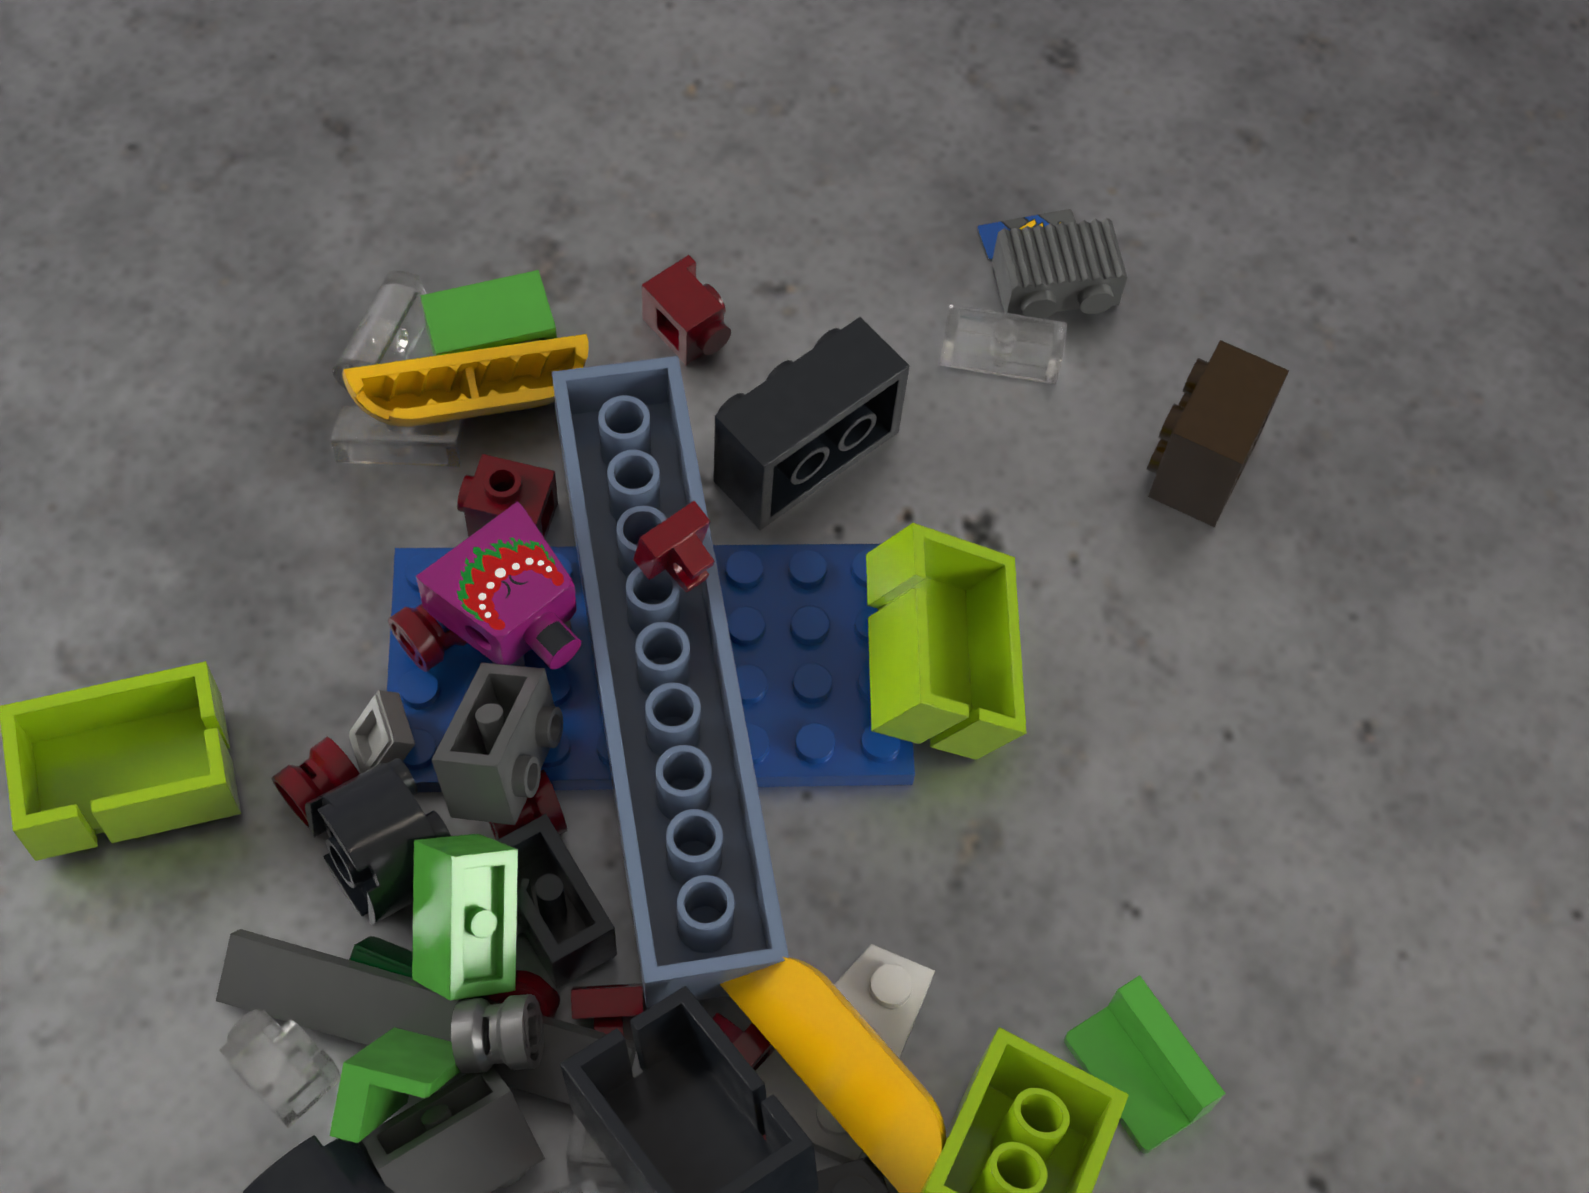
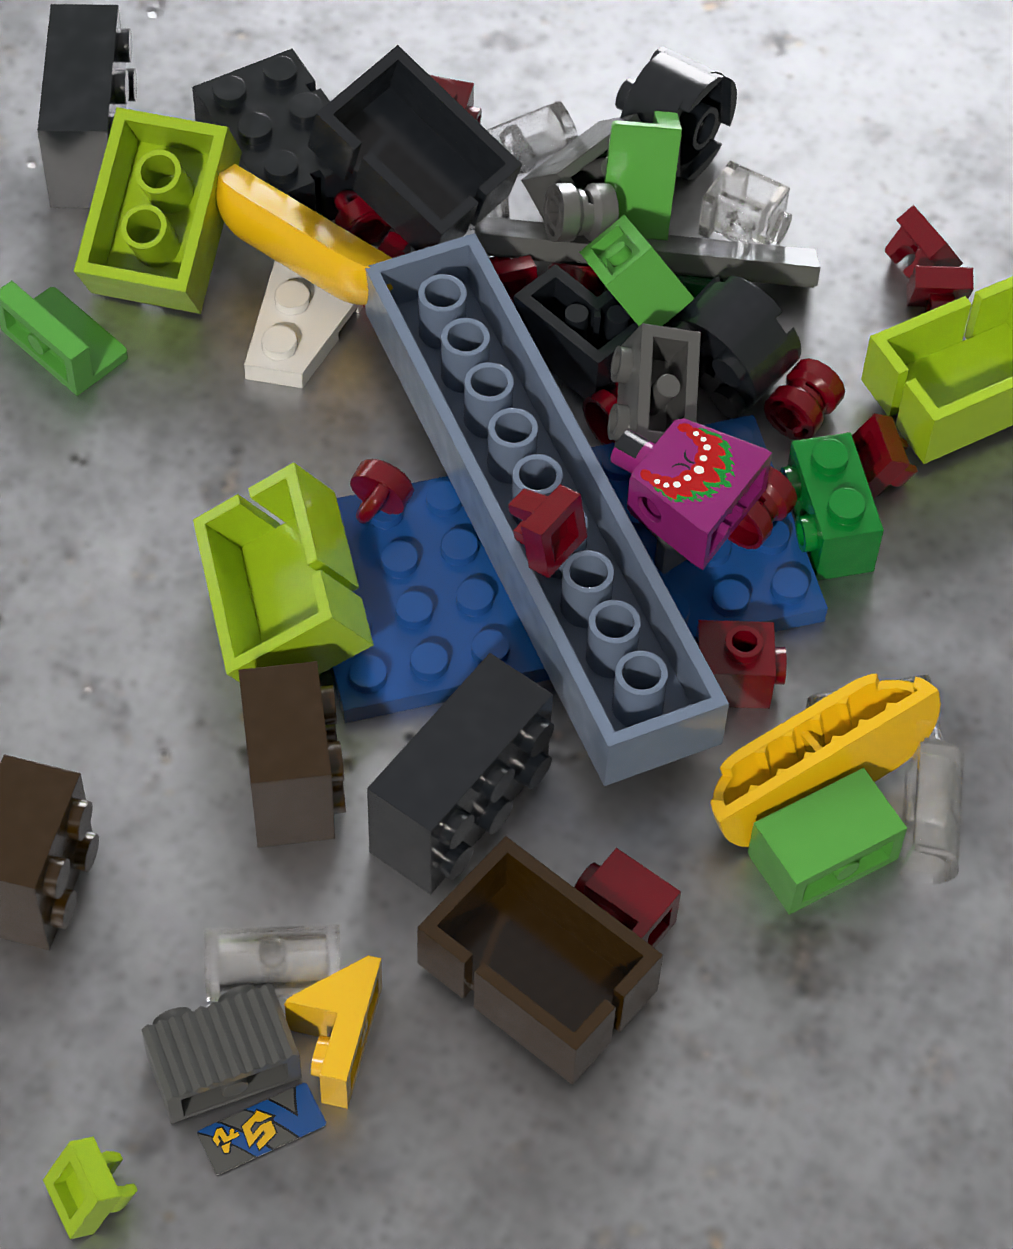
camera: 170 degrees right, 5 degrees down
light grey tile [349,690,415,774] -> none
none -> lime tile [43,1136,138,1239]
none -> dark brown brick [238,661,346,848]
none -> yellow slope [284,955,382,1109]
none -> dark red tile [350,459,414,523]
none -> dark brown piece [417,836,663,1085]
none -> green brick [780,432,884,581]
none -> dark red tile [852,413,918,500]
none -> dark red tile [885,205,963,279]
none -> dark red tile [907,265,974,313]

